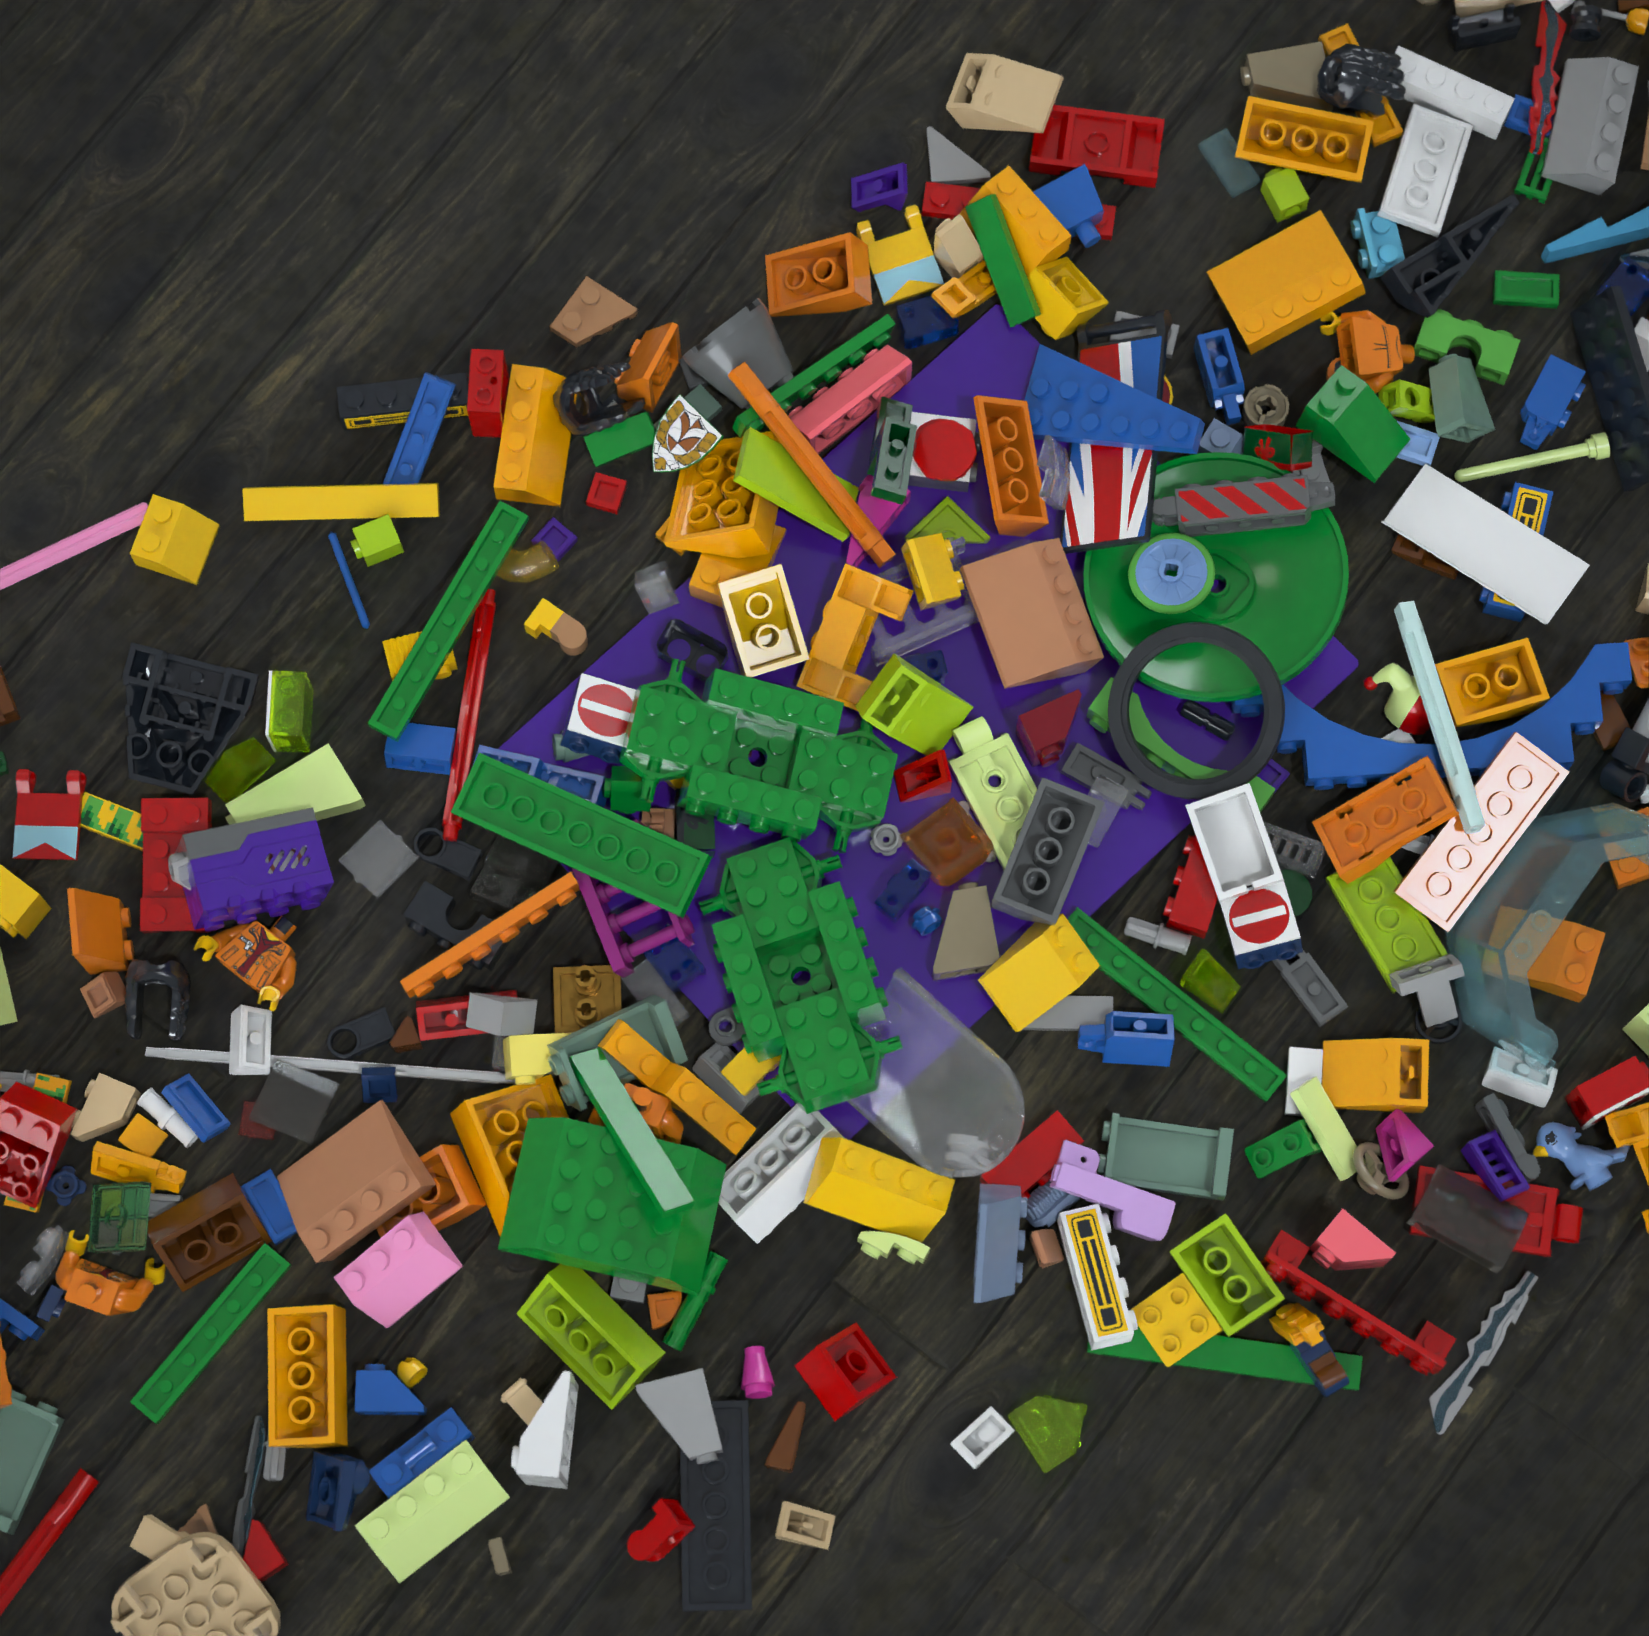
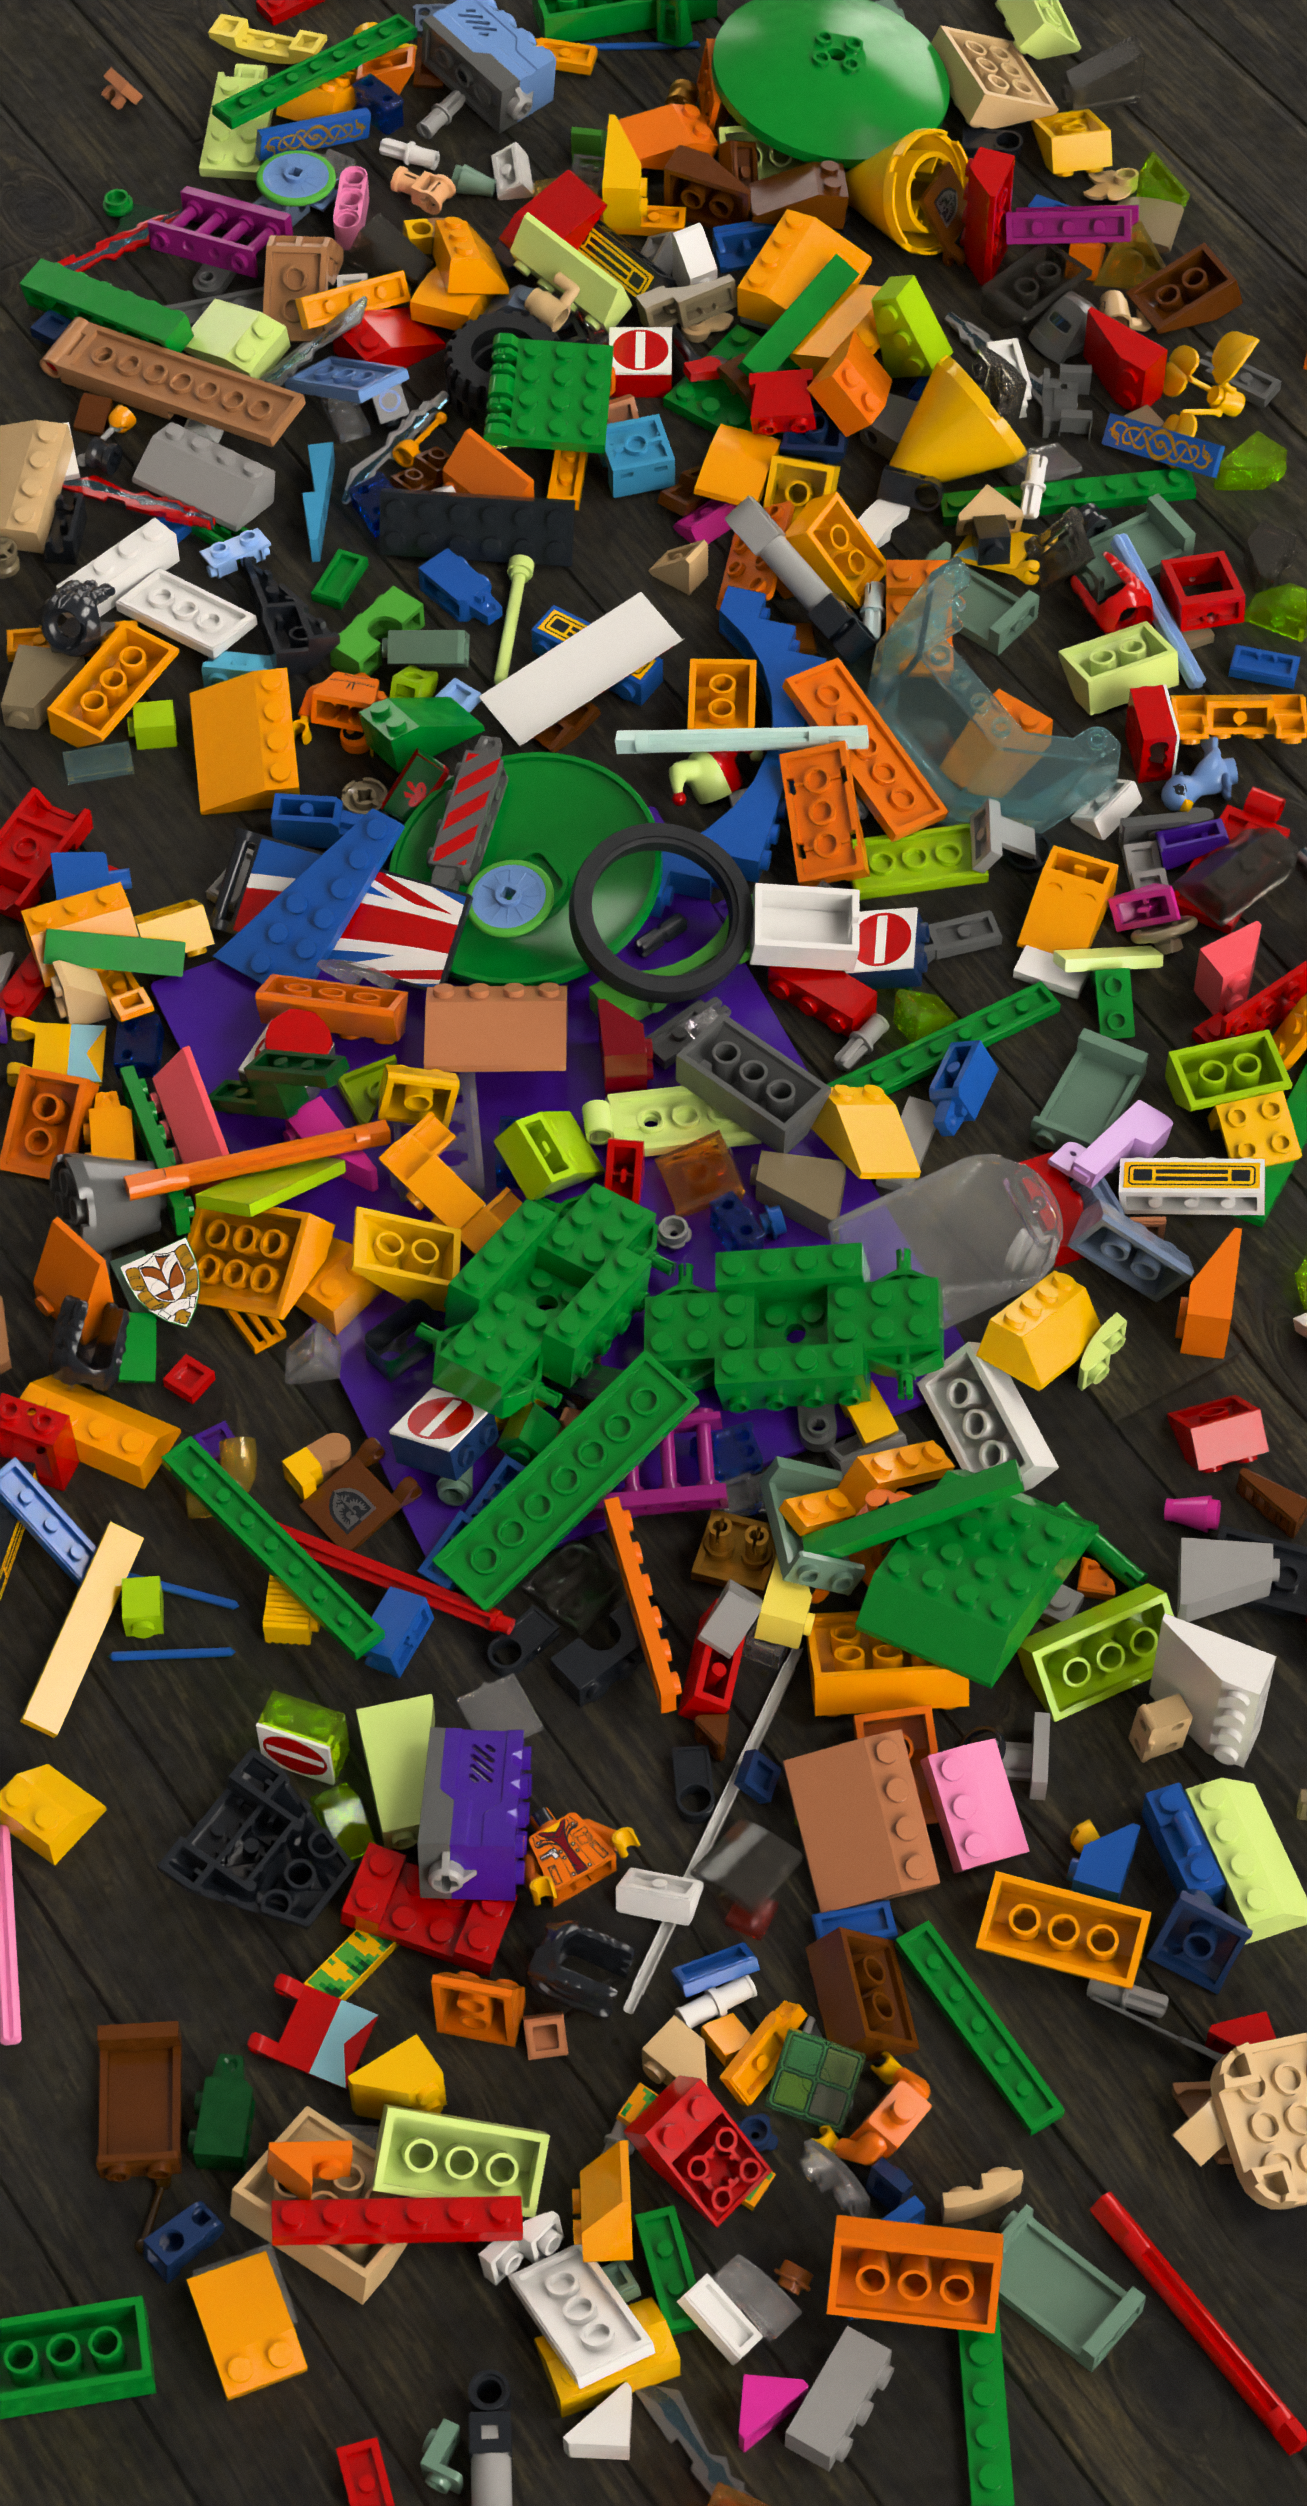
camera: 70 degrees left, 20 degrees down
none -> light orange hinge [83,1091,137,1160]
none -> blue axle [127,1572,239,1610]
none -> light blue hinge [200,528,272,579]
none -> reddish brown flag [300,1437,423,1552]
none -> tan slope [941,2167,1023,2224]
none -> light grey piece [959,1712,1050,1800]
none -> light grey slope [1121,840,1168,891]
none -> orange slope [1175,1228,1242,1359]

